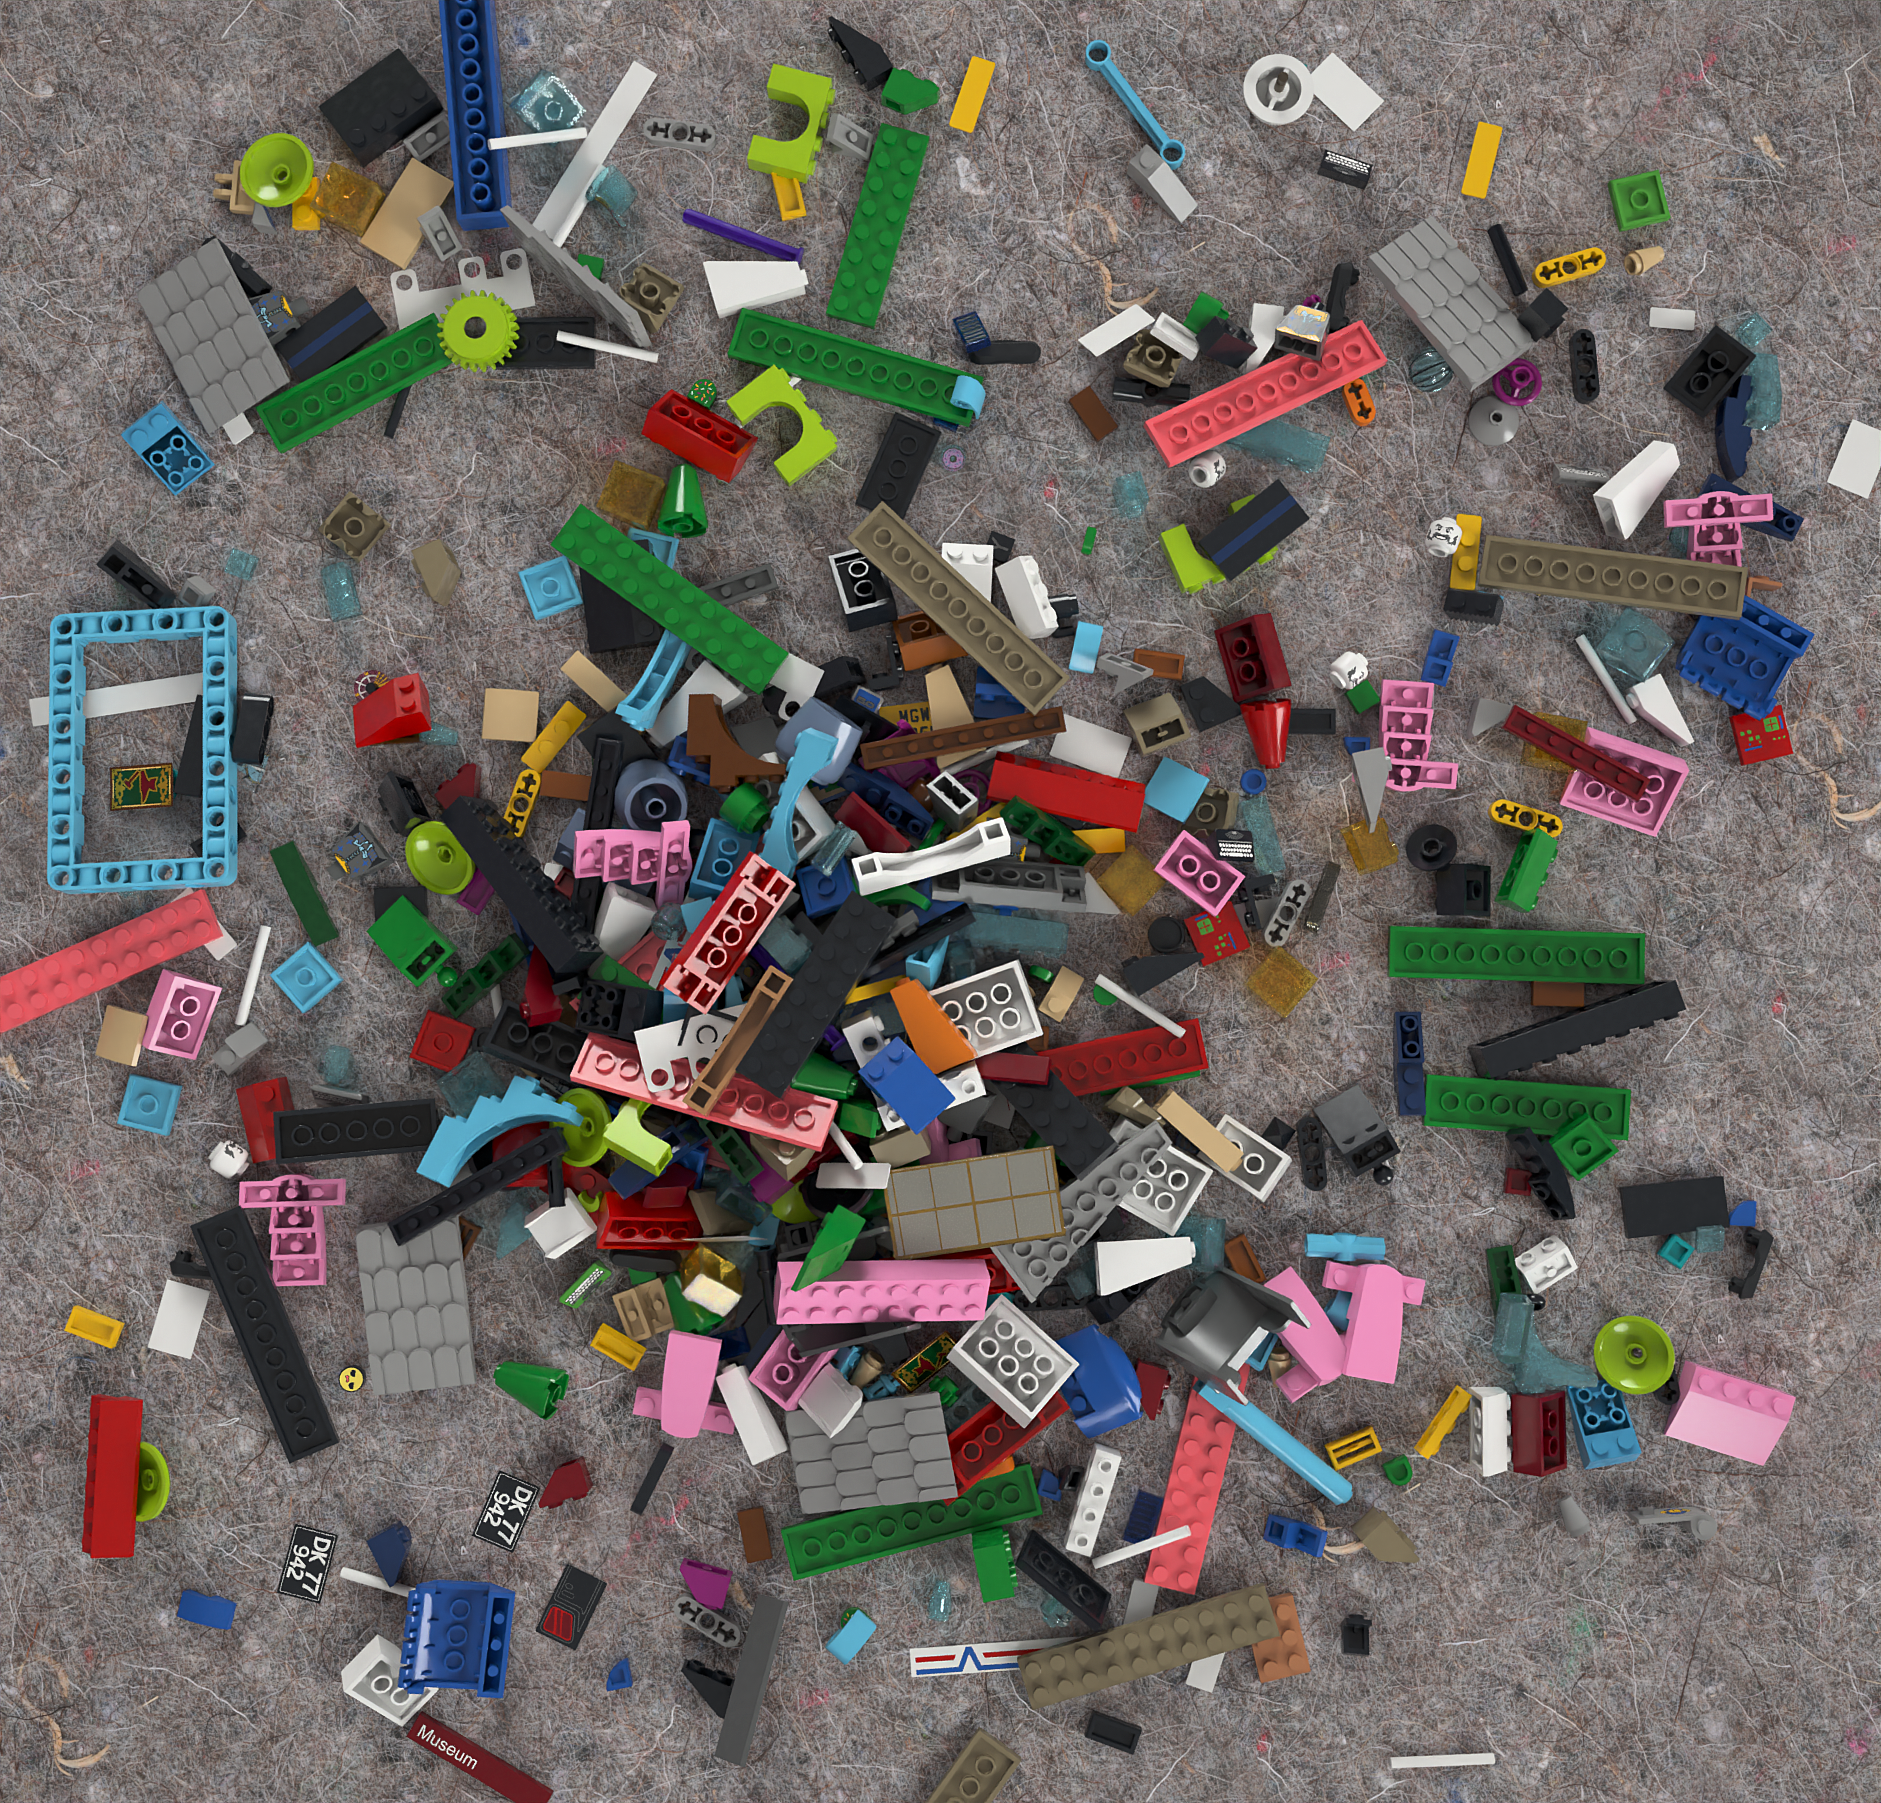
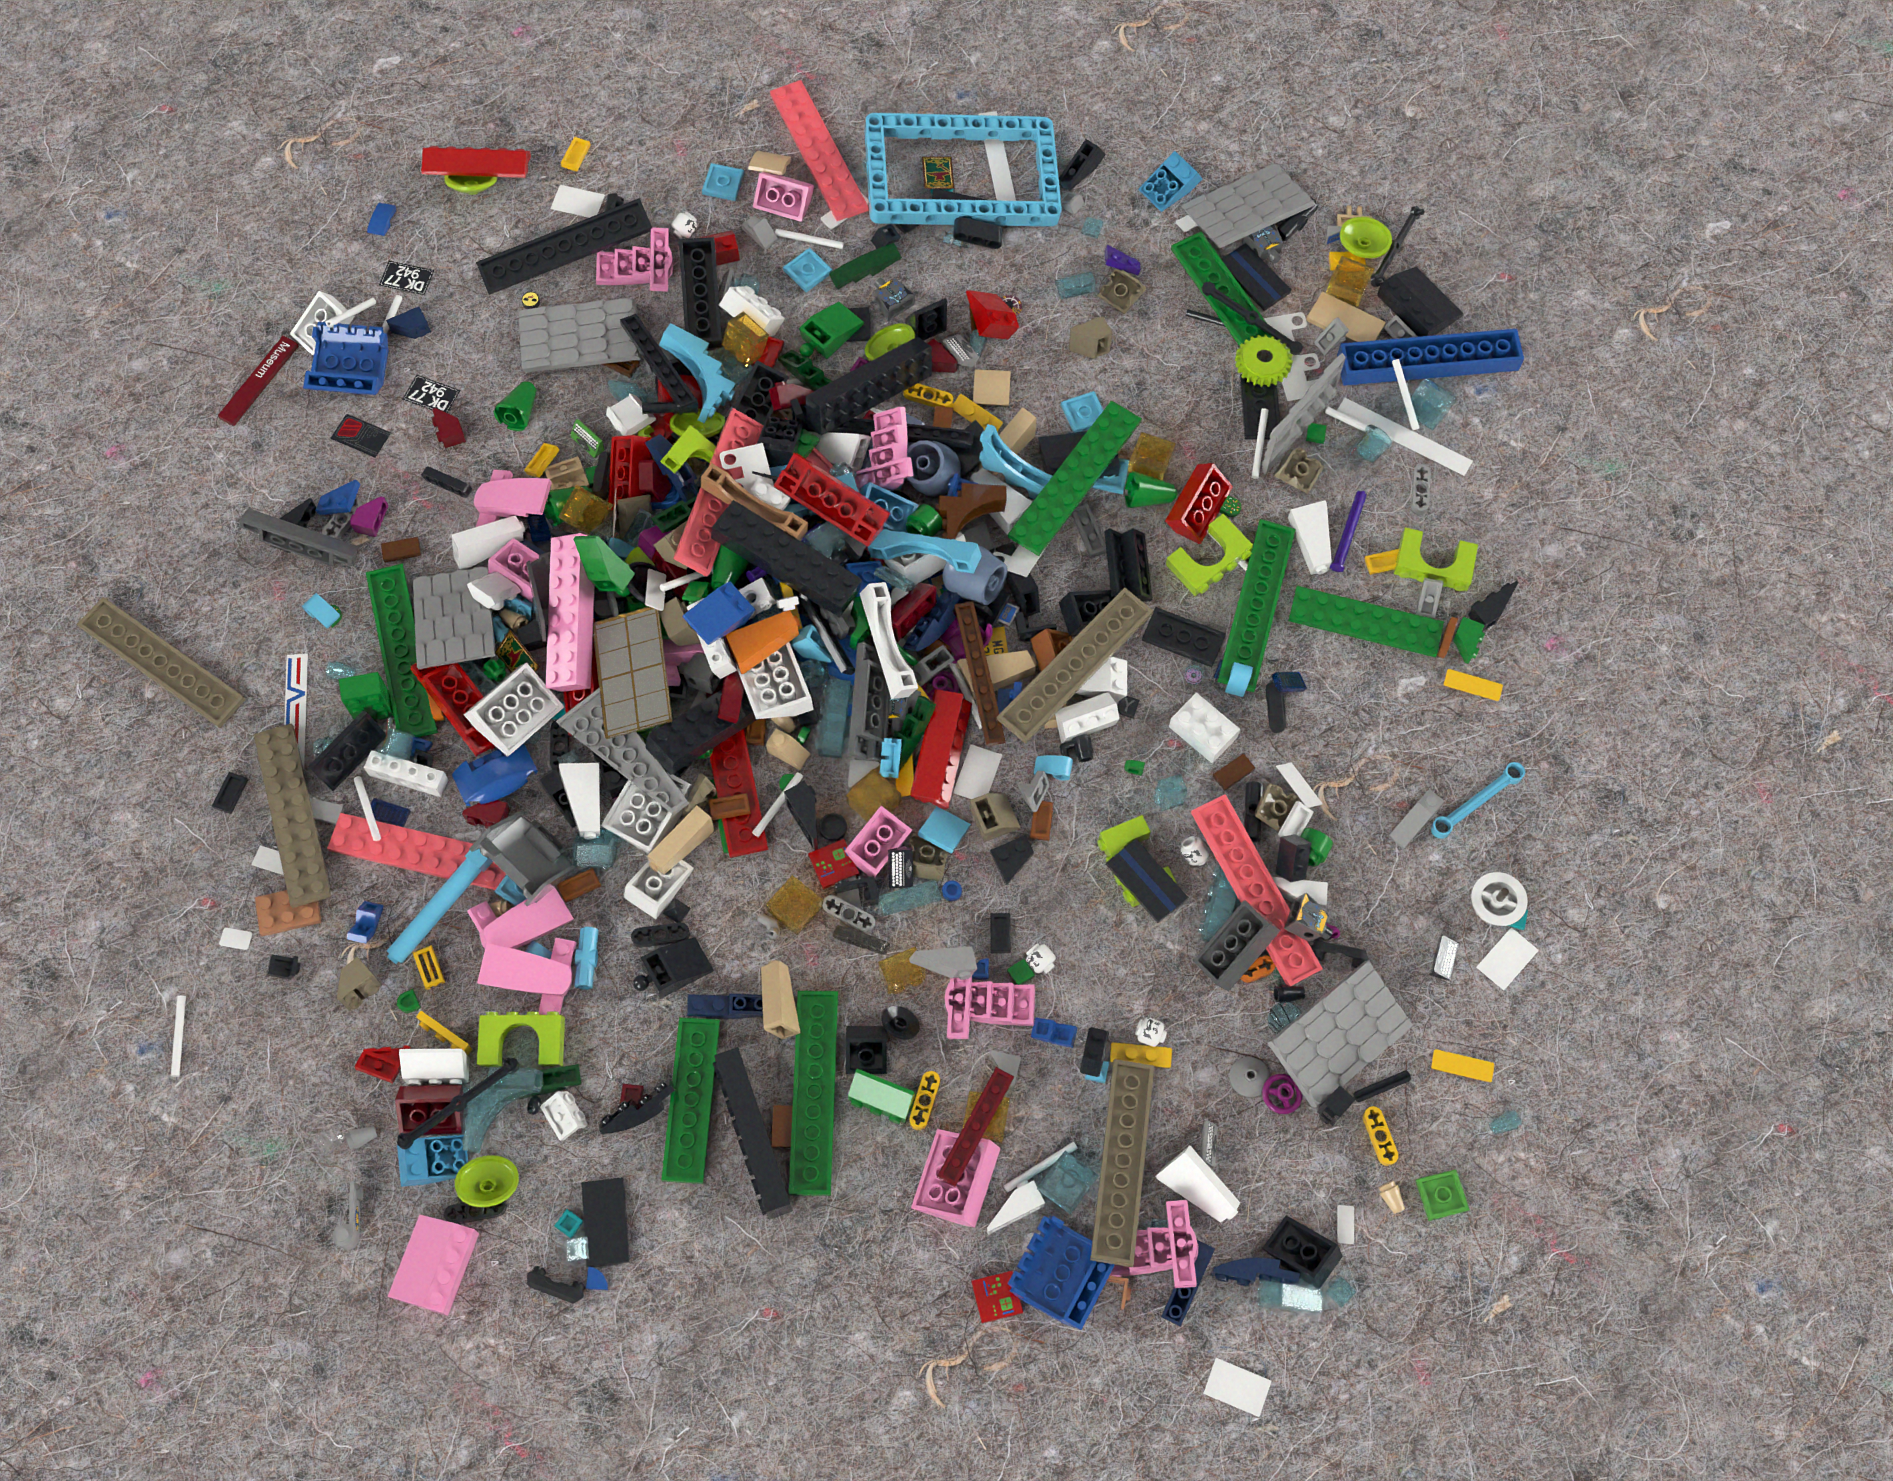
camera: 90 degrees right, 20 degrees down
blue tile [606,1658,633,1692] -> none
dark red slope [1214,613,1292,703] -> none
red cone [1240,698,1292,769] -> none
green tile [1548,1112,1619,1182] -> none
black beam [1569,329,1600,404] -> none
none -> white sticker [219,928,252,950]
none -> blue wing [315,480,361,515]
none -> white piece [326,298,376,327]
none -> red wing [354,1045,411,1084]
none -> clear light blue hat [376,718,414,760]
none -> black piece [397,1057,520,1149]
none -> lime arch [477,1011,565,1067]
none -> dark orange tile [708,793,751,820]
none -> white brick [719,286,785,338]
none -> clear yellow piece [721,311,769,367]
none -> white plate [749,478,791,510]
none -> light grey arm [757,913,780,939]
none -> tan slope [761,960,800,1039]
none -> white plate [776,596,799,611]
none -> black panel [871,223,901,249]
none -> medium azure hinge [879,738,902,778]
none -> slope [942,335,979,367]
none -> dark purple wing [1104,245,1141,276]
none -> black slope [1104,528,1153,601]
none -> white brick [1169,692,1240,763]
none -> dark grey slope [1193,900,1281,992]
none -> black piece [1202,282,1303,355]
none -> black cone [1273,984,1305,1004]
none -> black piece [1371,206,1425,287]
none -> dark orange tile [1437,617,1458,659]
none -> clear light blue cone [1489,1110,1522,1135]

